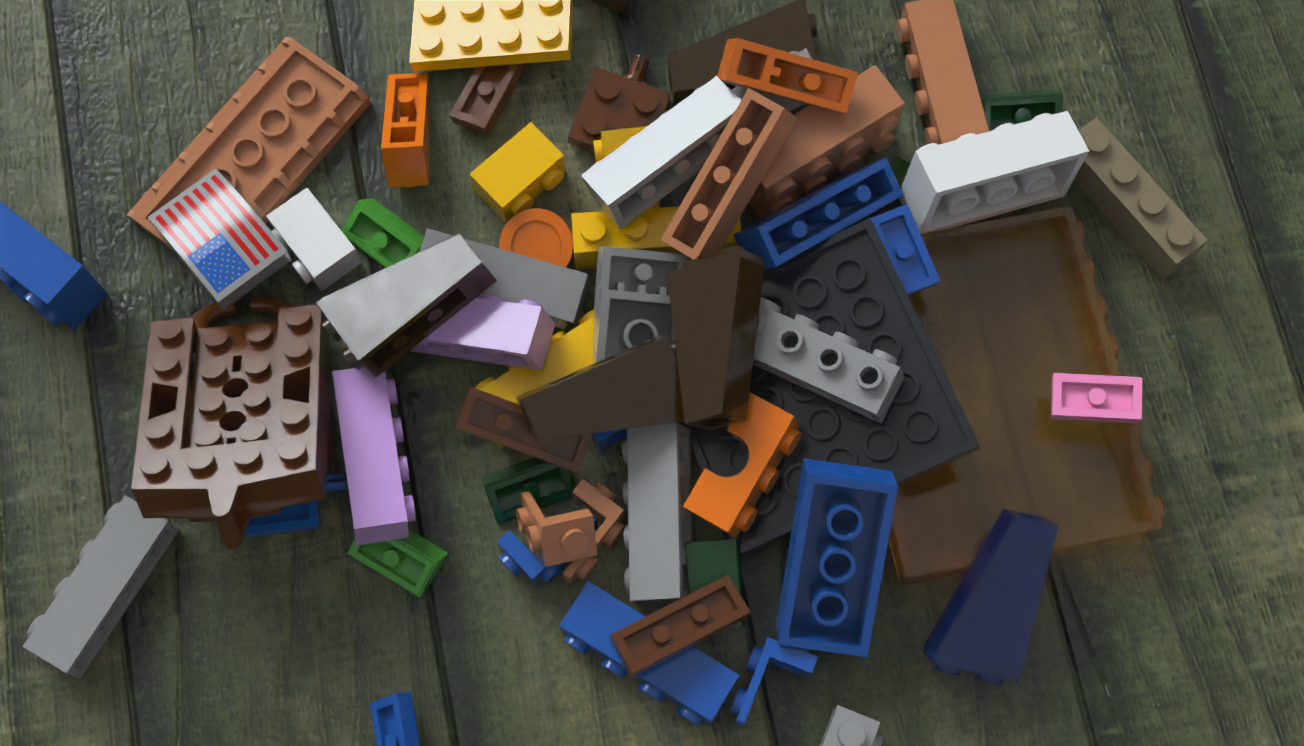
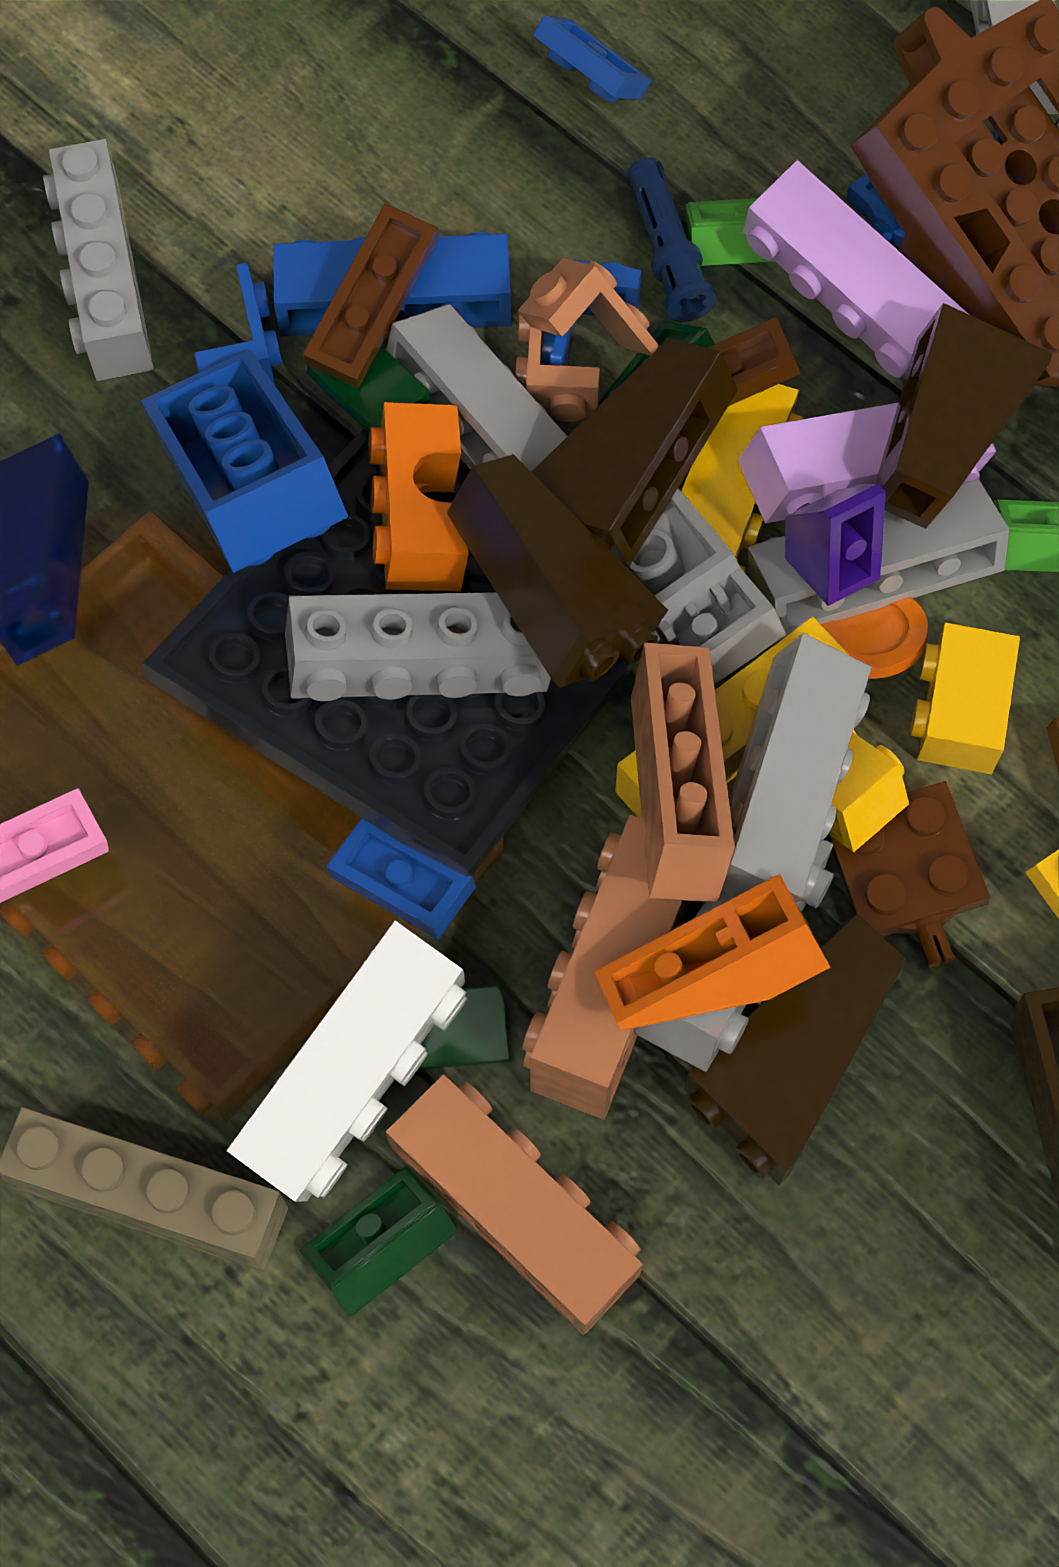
camera: 145 degrees right, 5 degrees down
blue brick [733,158,903,270] -> none
none -> dark blue pin [627,157,717,322]
none -> dark purple slope [785,484,886,606]

